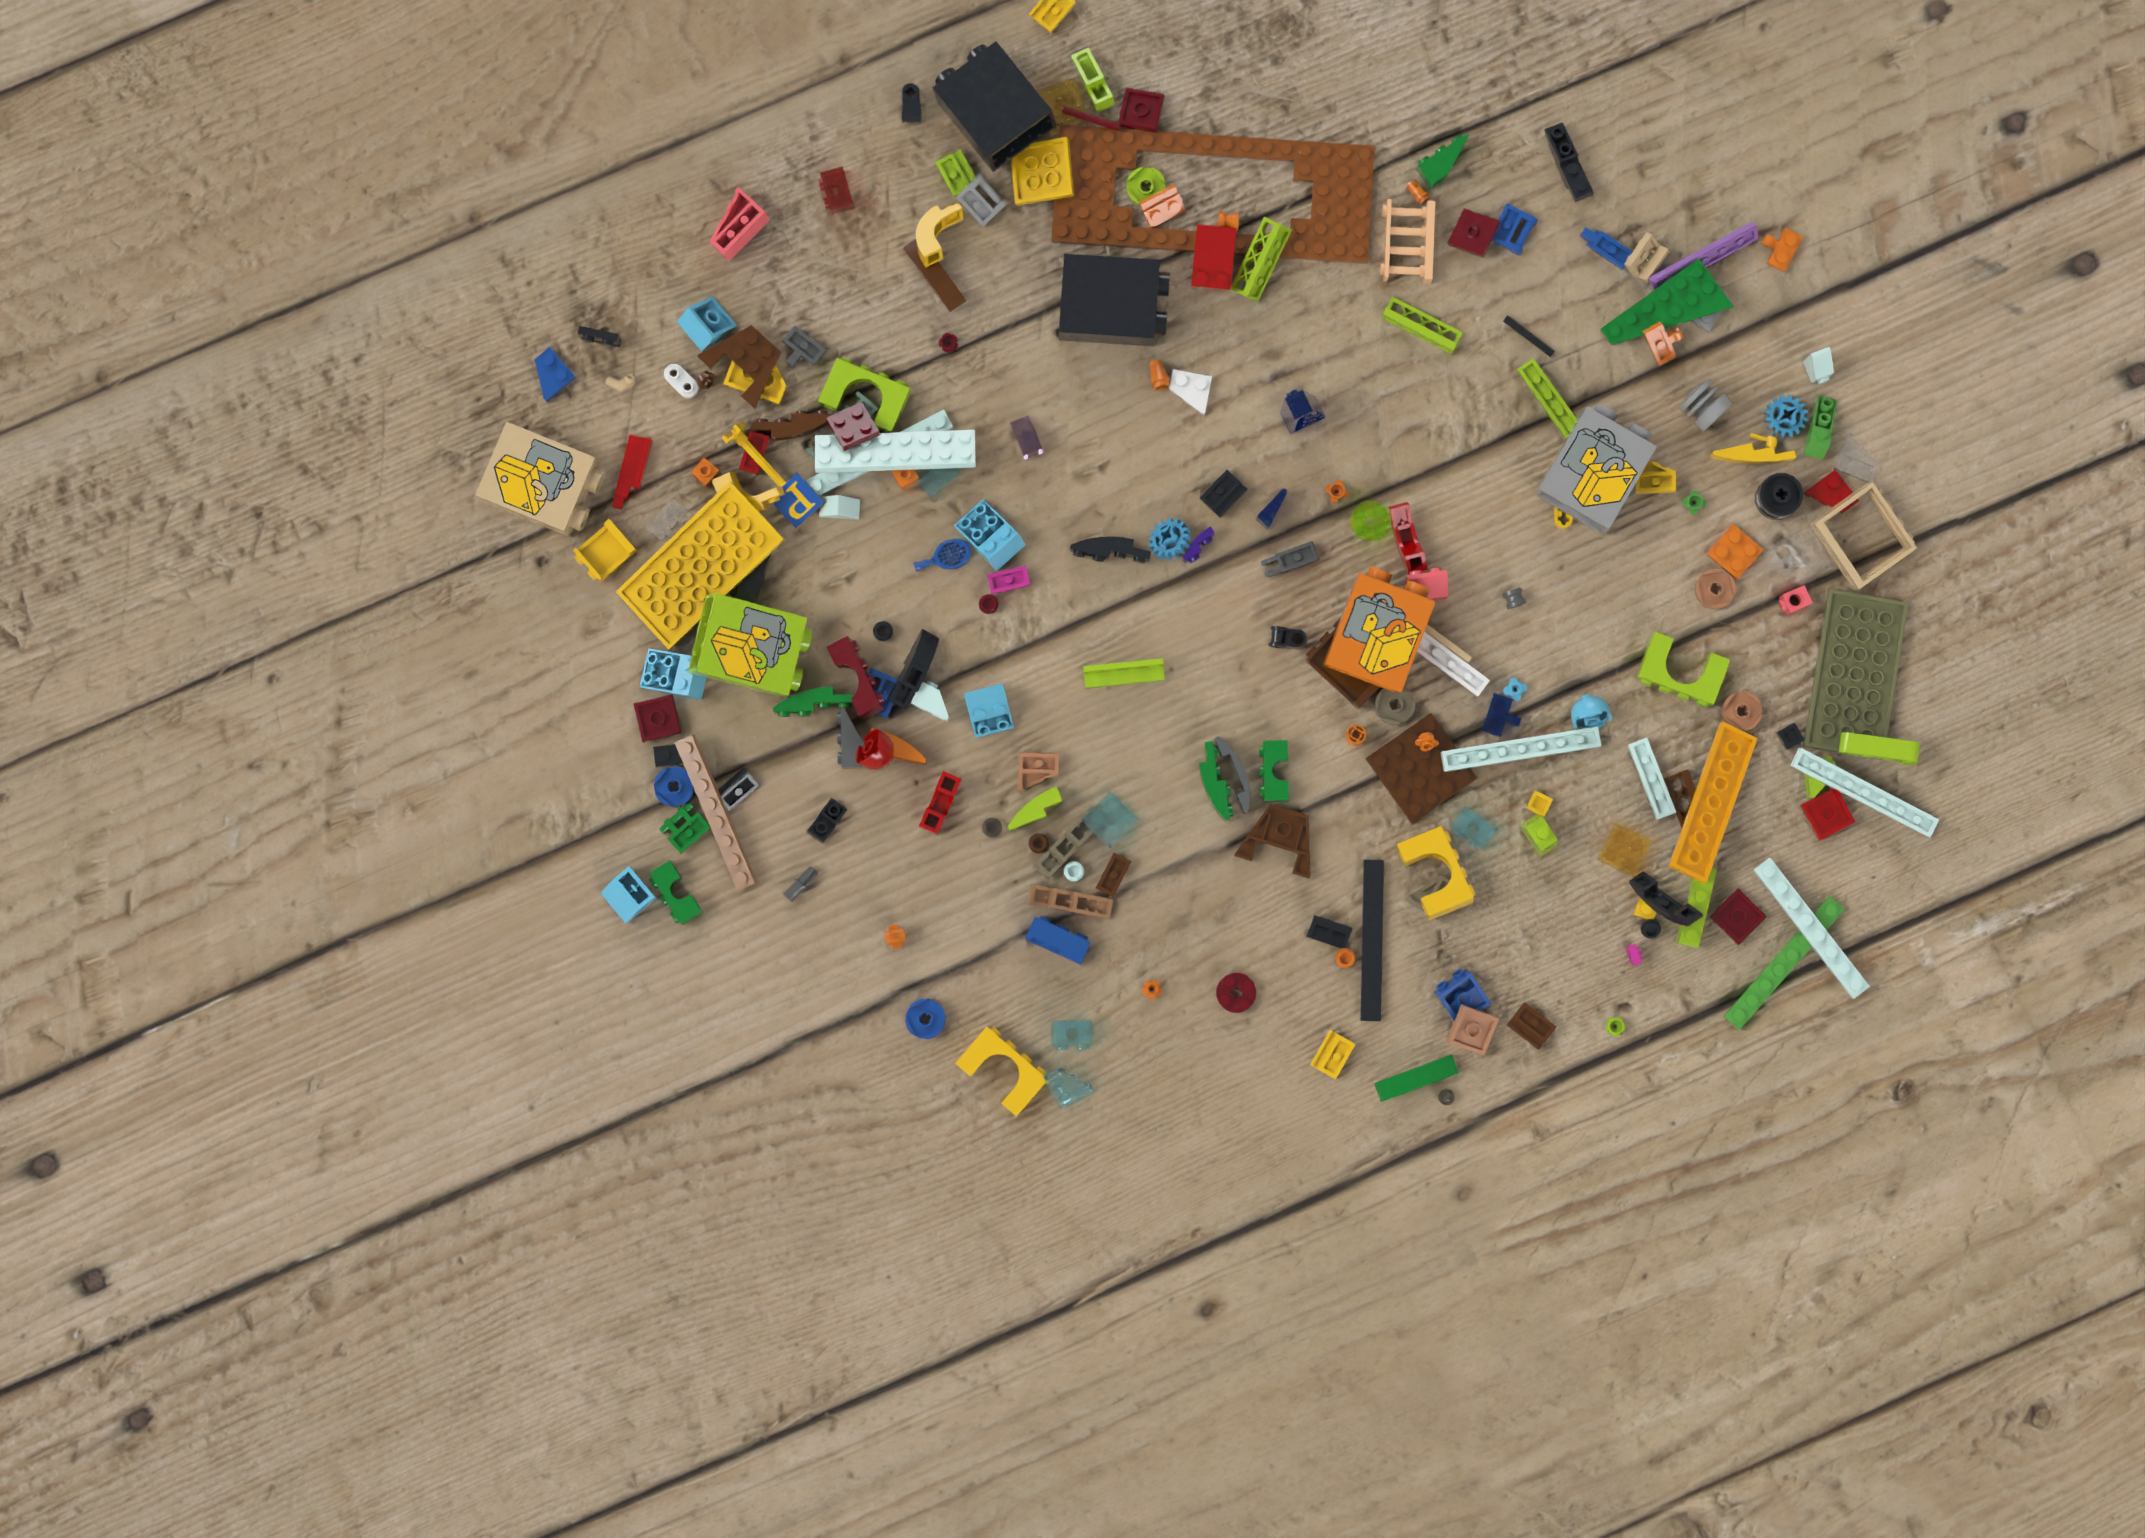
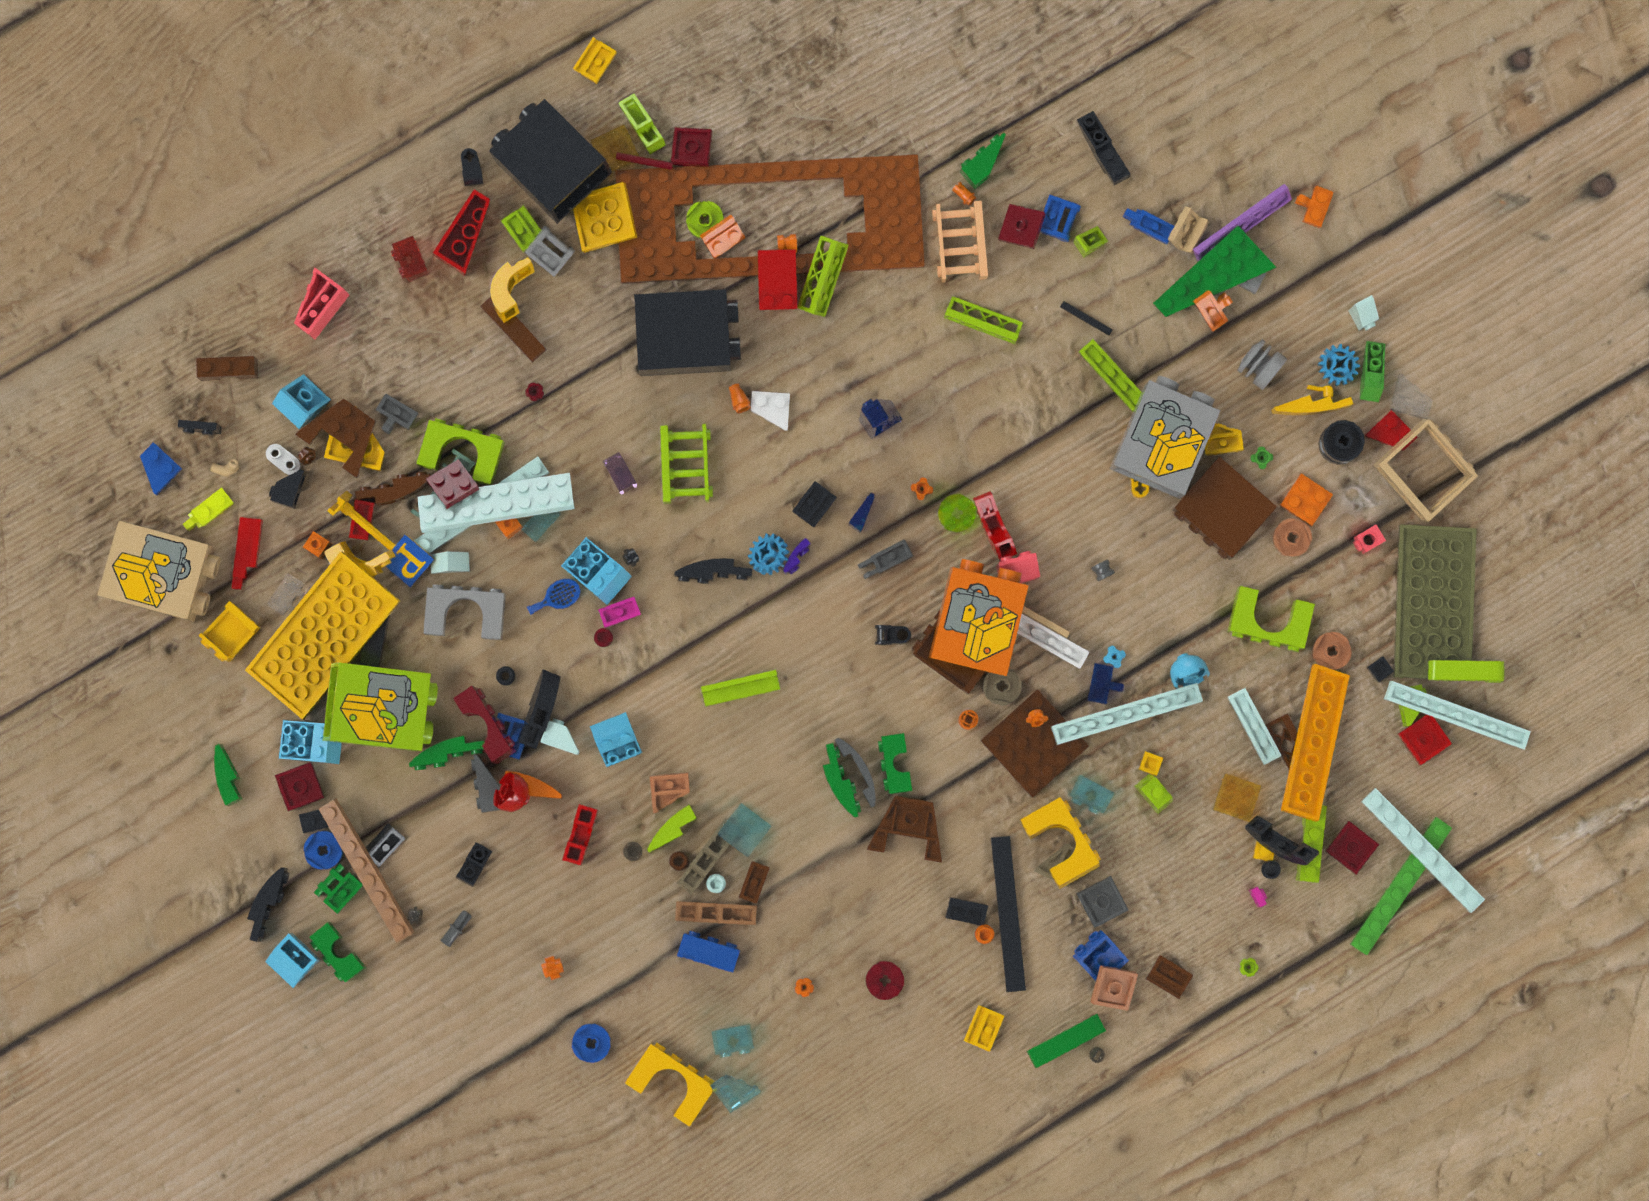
camera: 15 degrees left, 0 degrees up
none -> neon yellow hinge [183,487,234,531]
none -> reddish brown arch [196,356,258,381]
none -> green slope [214,744,242,806]
none -> black slope [247,867,289,942]
none -> black slope [269,469,307,509]
none -> clear smoke plate [407,906,423,925]
none -> light grey arch [423,585,506,640]
none -> red wedge [433,189,490,276]
none -> black plate [622,548,639,567]
none -> lime fence [660,424,713,504]
none -> lime slope [1073,226,1108,258]
none -> dark grey plate [1076,876,1128,928]
none -> reddish brown panel [1172,456,1277,560]

